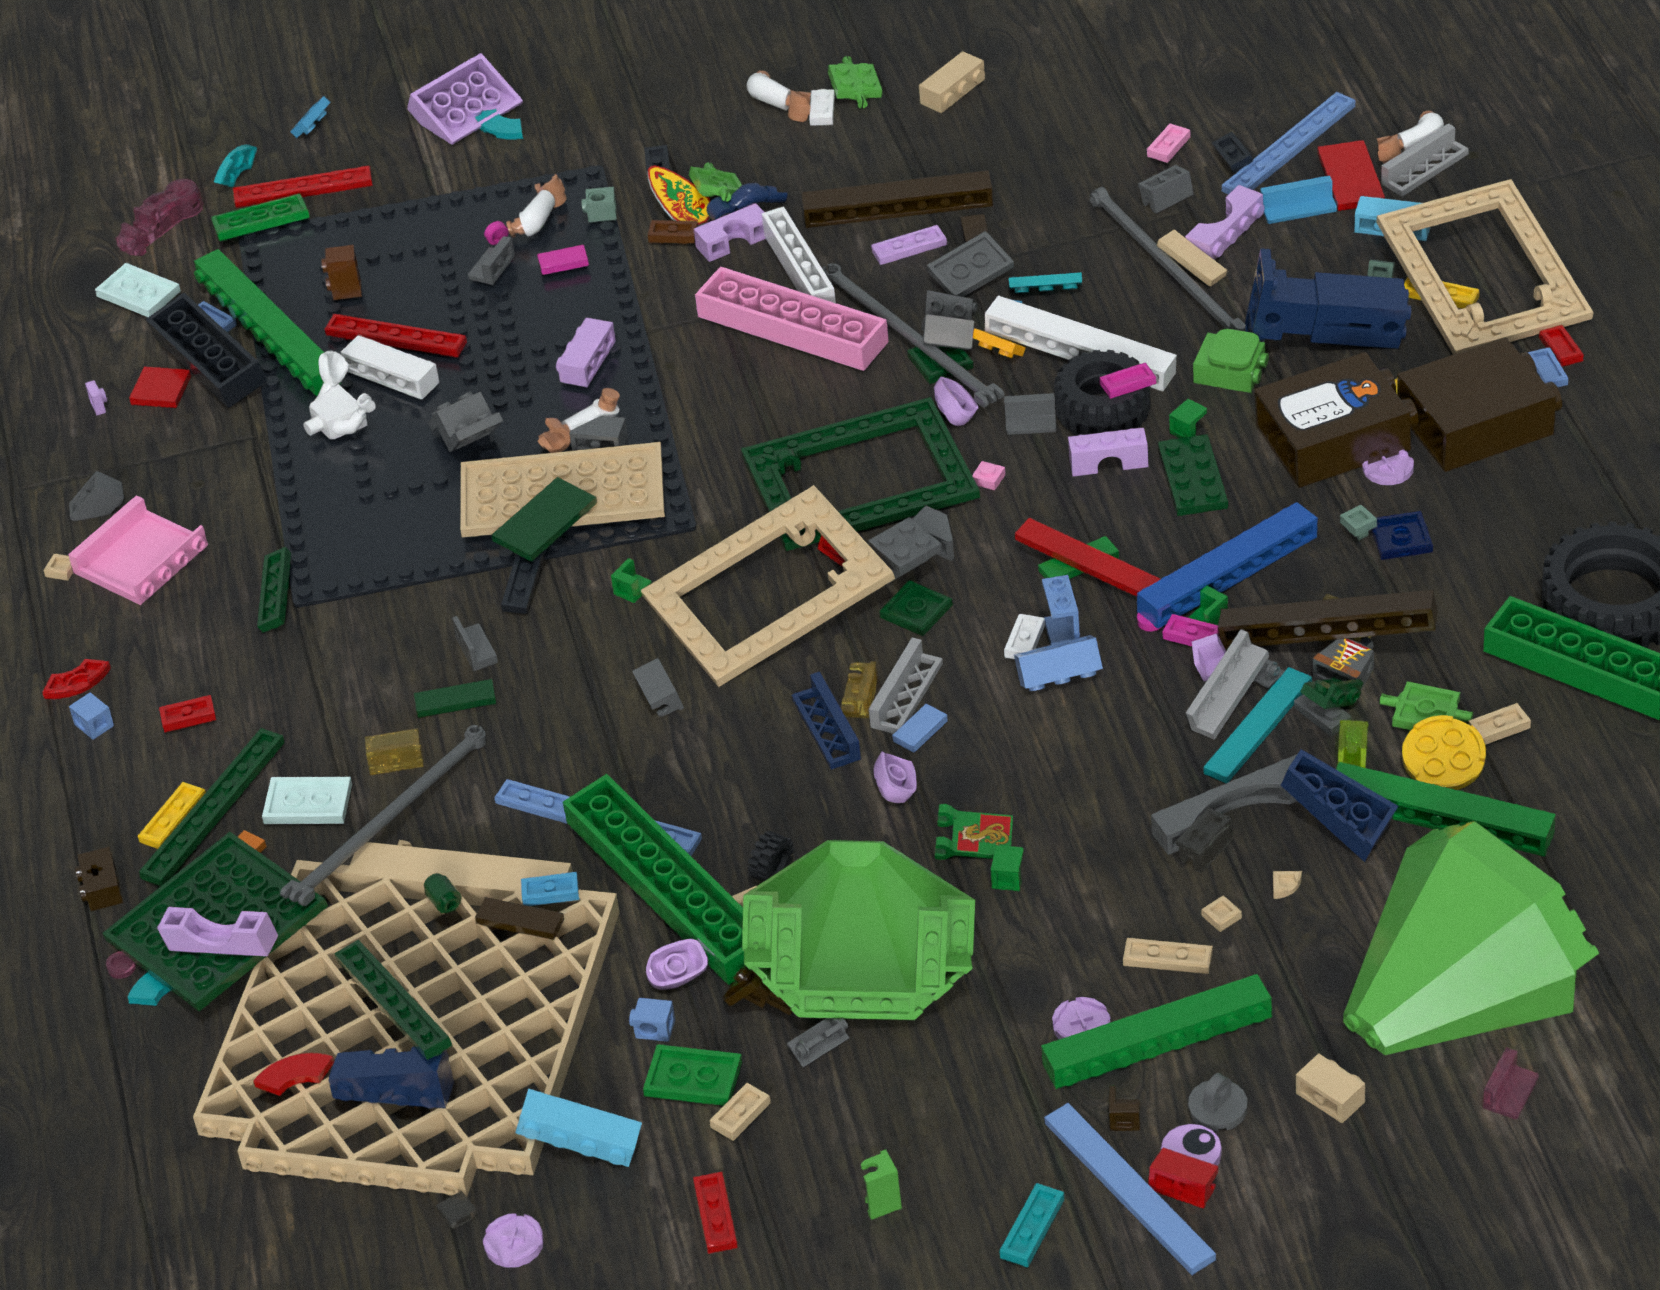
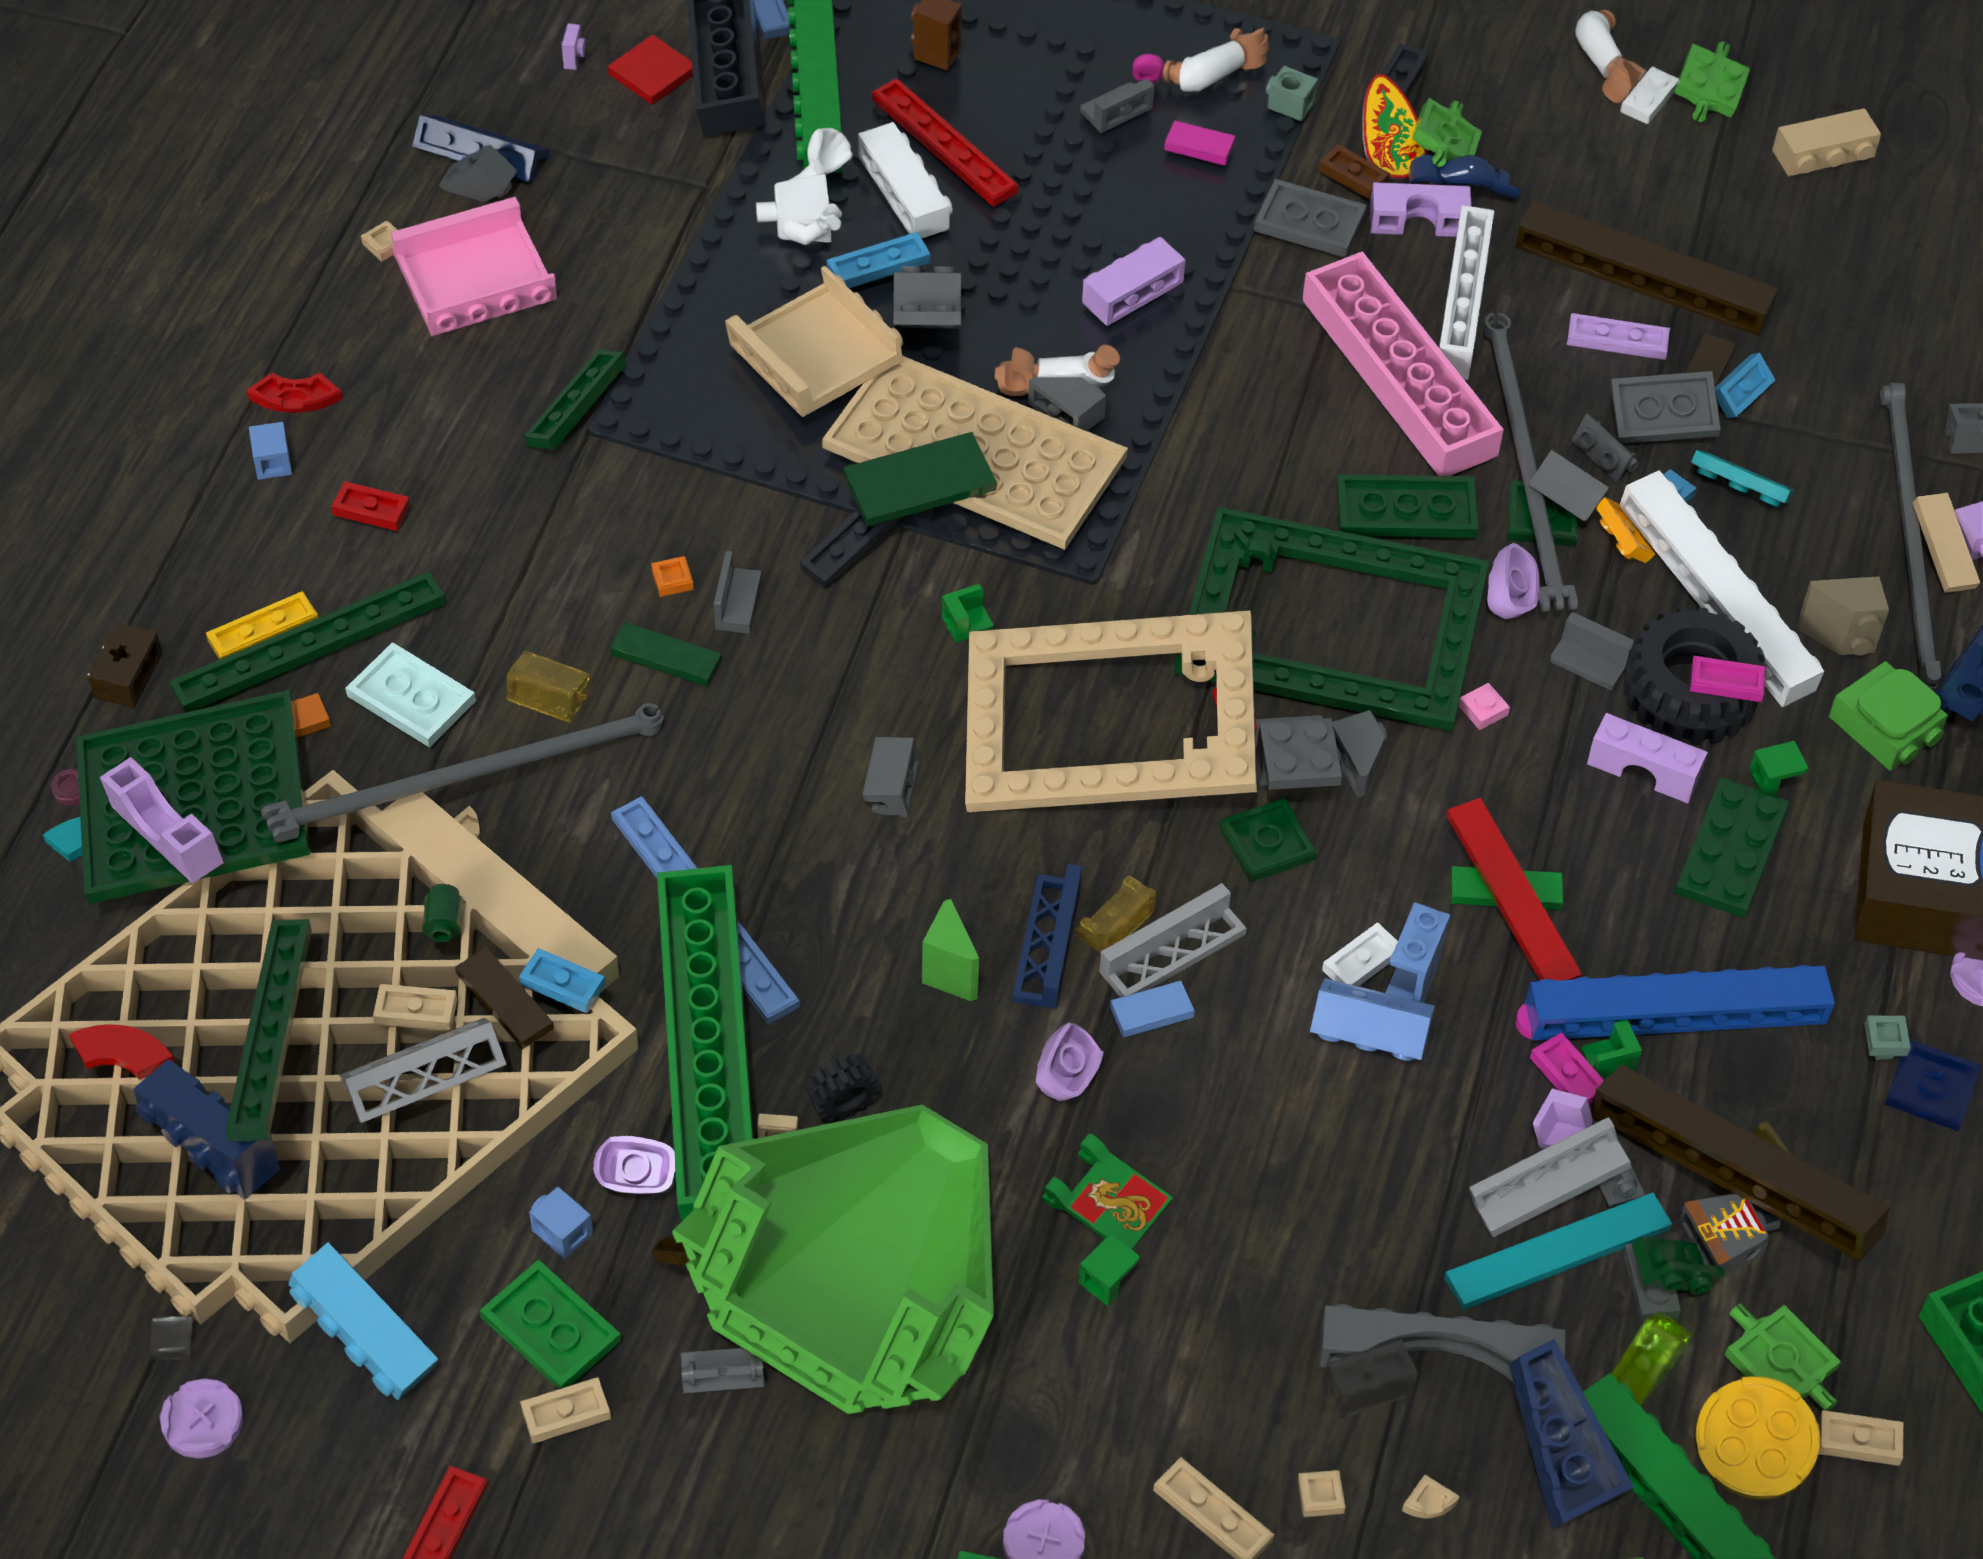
camera: 25 degrees right, 10 degrees up
none -> light grey fence [339,1018,507,1123]
none -> tan plate [373,984,457,1031]
none -> fence [413,114,550,182]
none -> orange tile [651,556,694,597]
none -> tan panel [725,266,903,417]
none -> dark azure plate [827,232,930,288]
none -> bright green slope [922,899,979,1001]
none -> dark grey plate [1254,179,1367,258]
none -> dark green plate [1336,474,1479,538]
none -> dark azure plate [1715,352,1775,419]
none -> dark tan slope [1797,577,1889,655]

